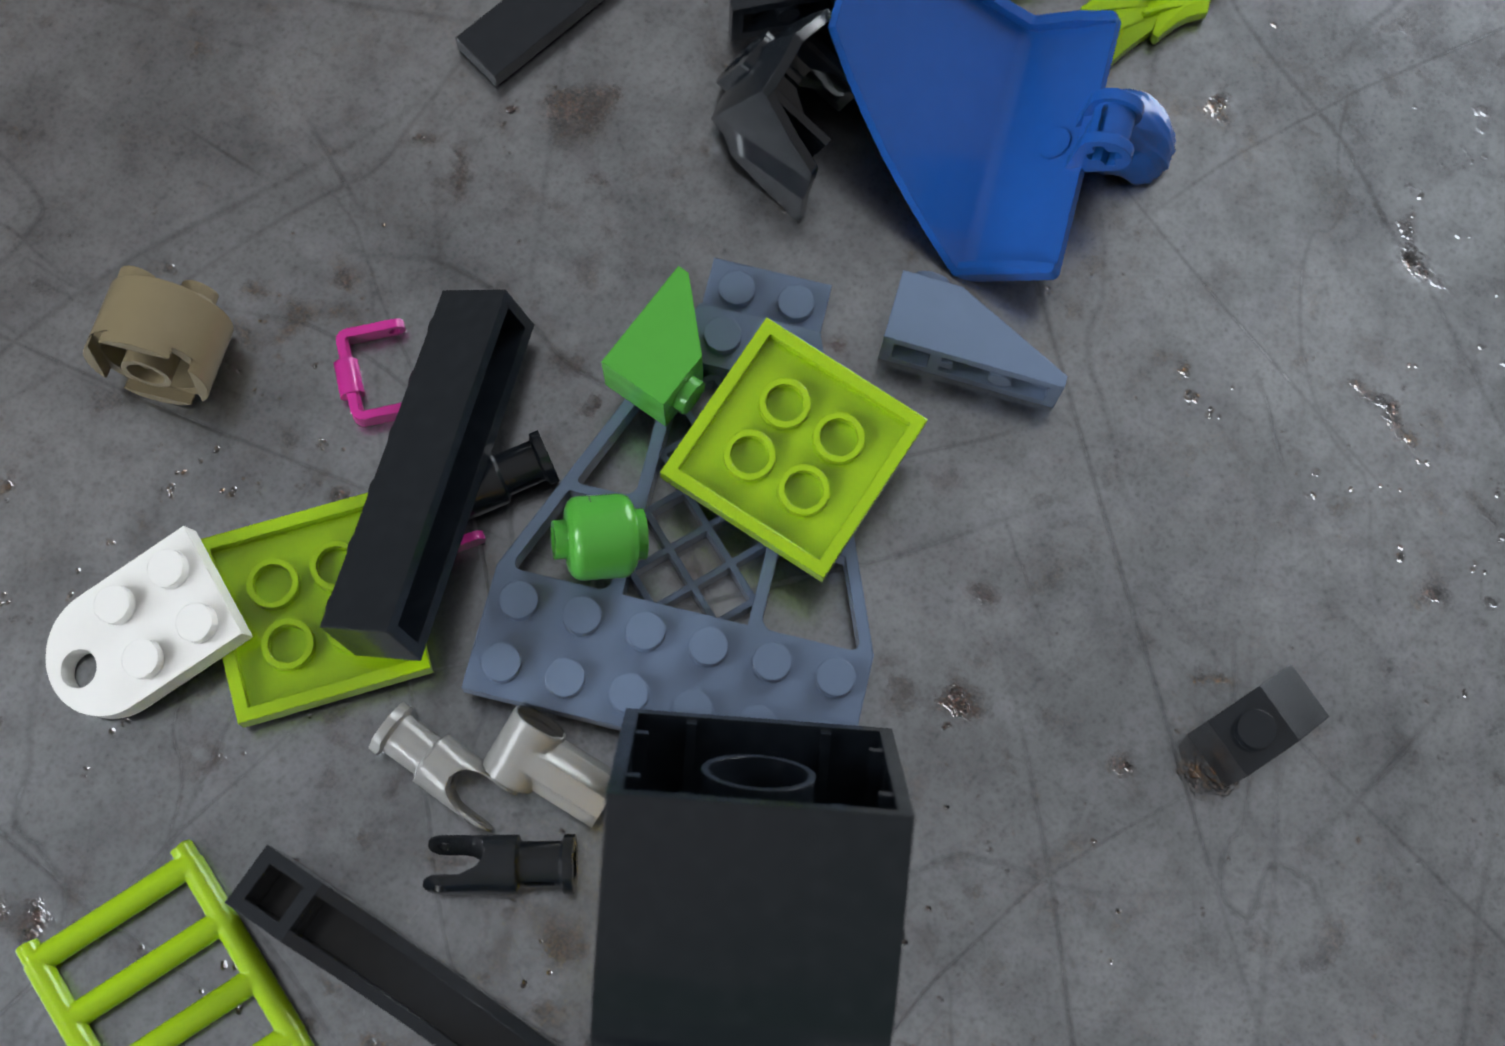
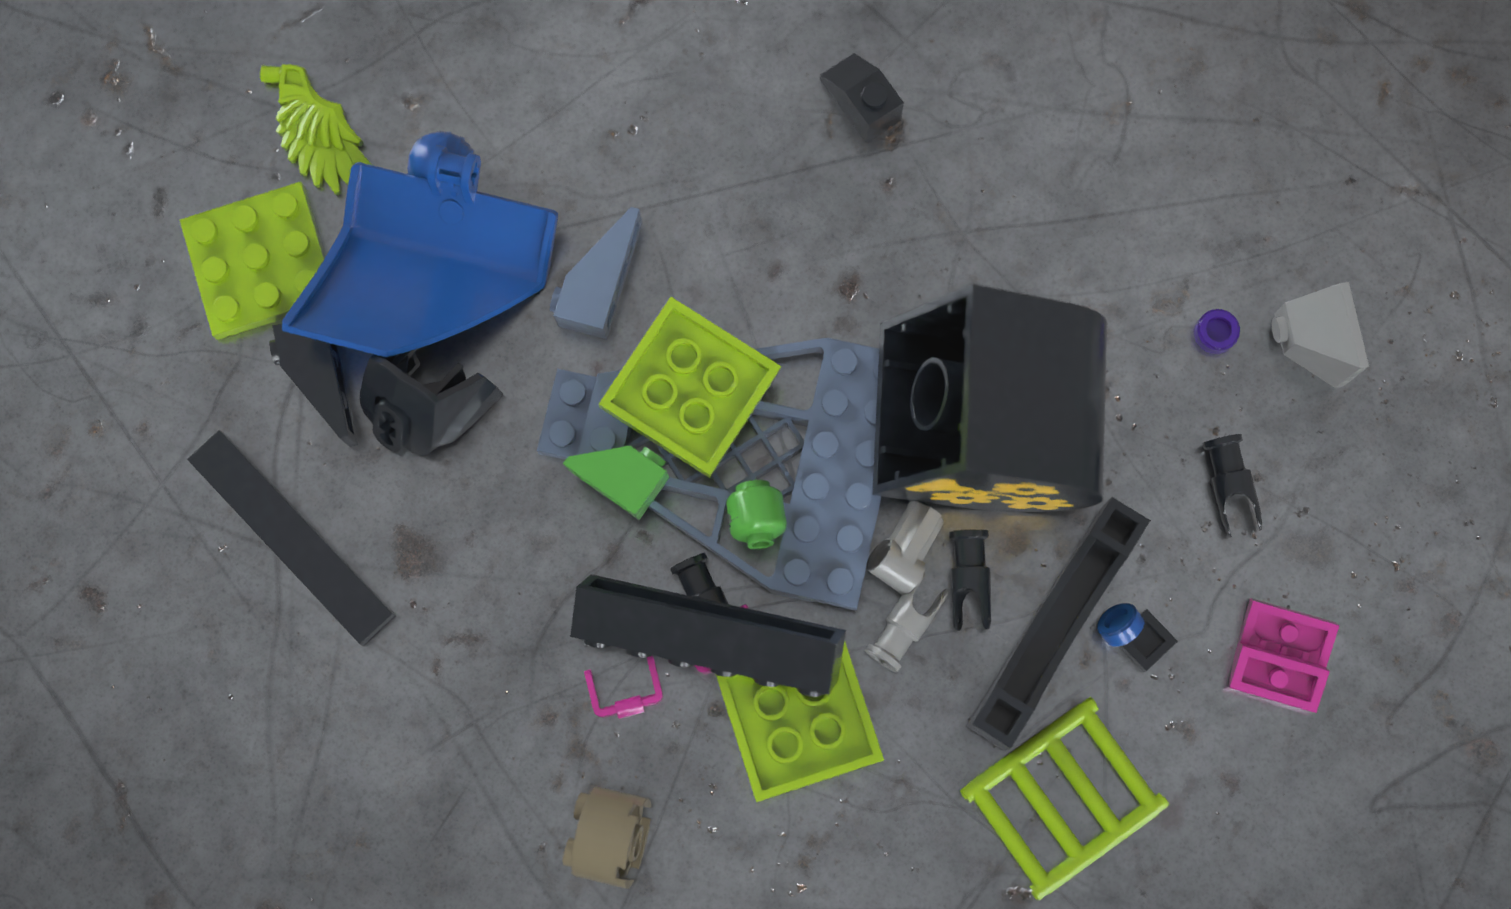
camera: 80 degrees left, 5 degrees up
white plate [45,526,253,719] -> none

